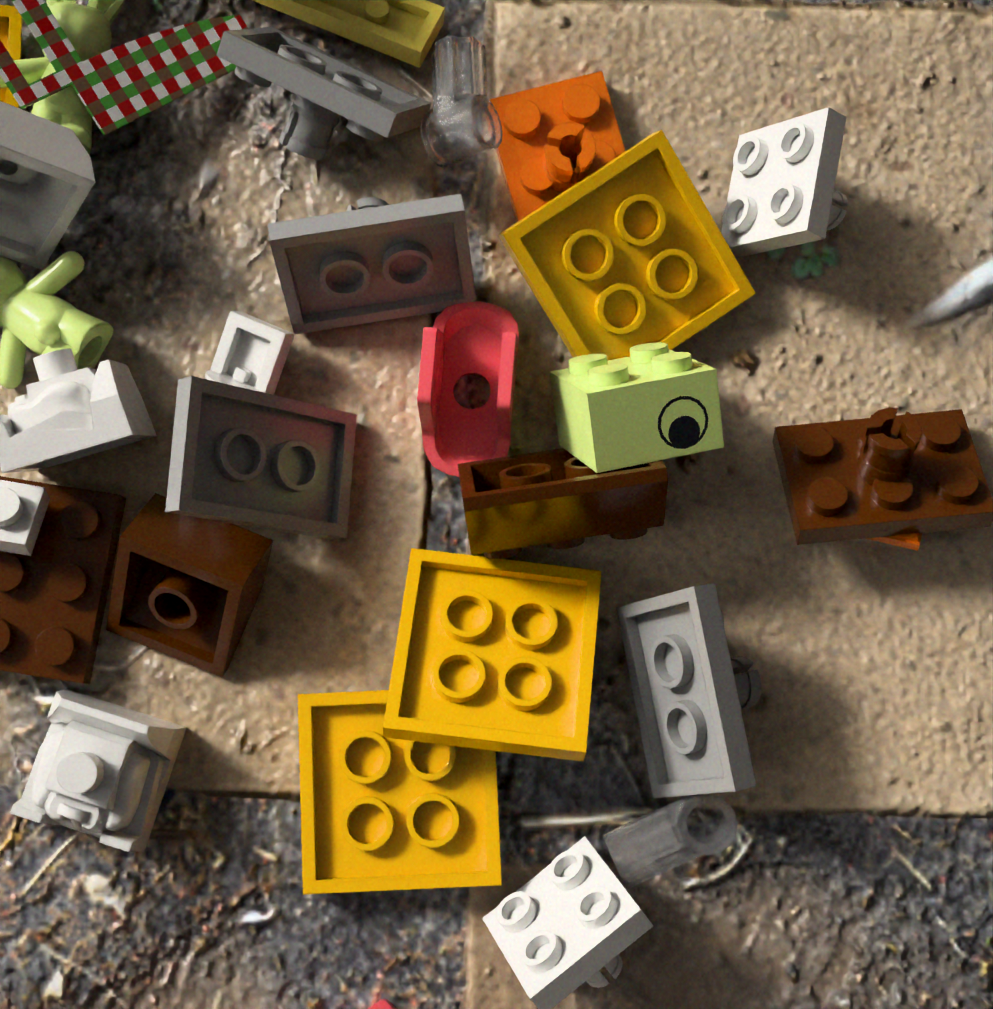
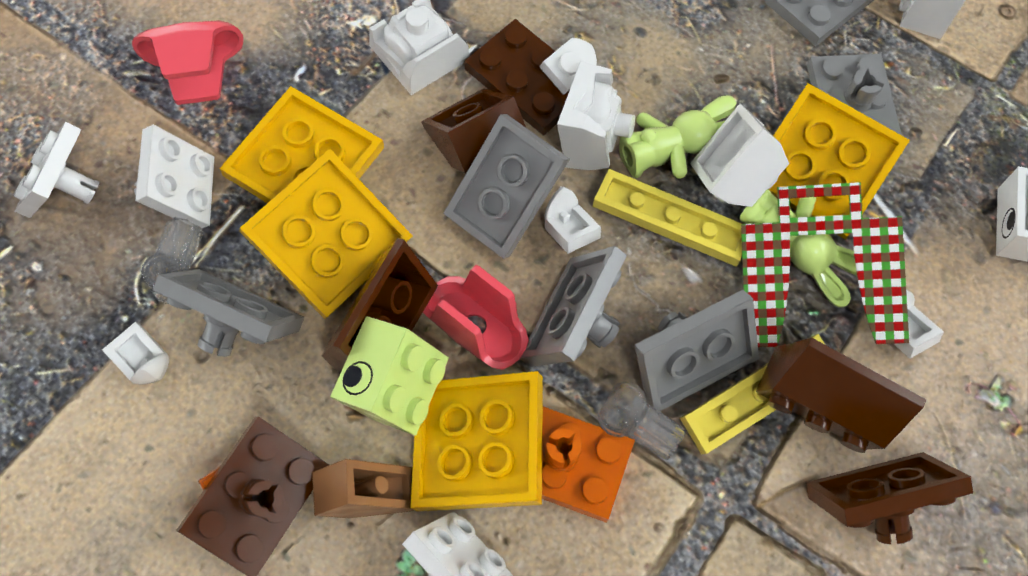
camera: 120 degrees right, 15 degrees down
none -> white plate [102,322,169,385]
none -> medium nougat slope [312,459,414,519]
none -> light yellow plate [592,169,742,267]

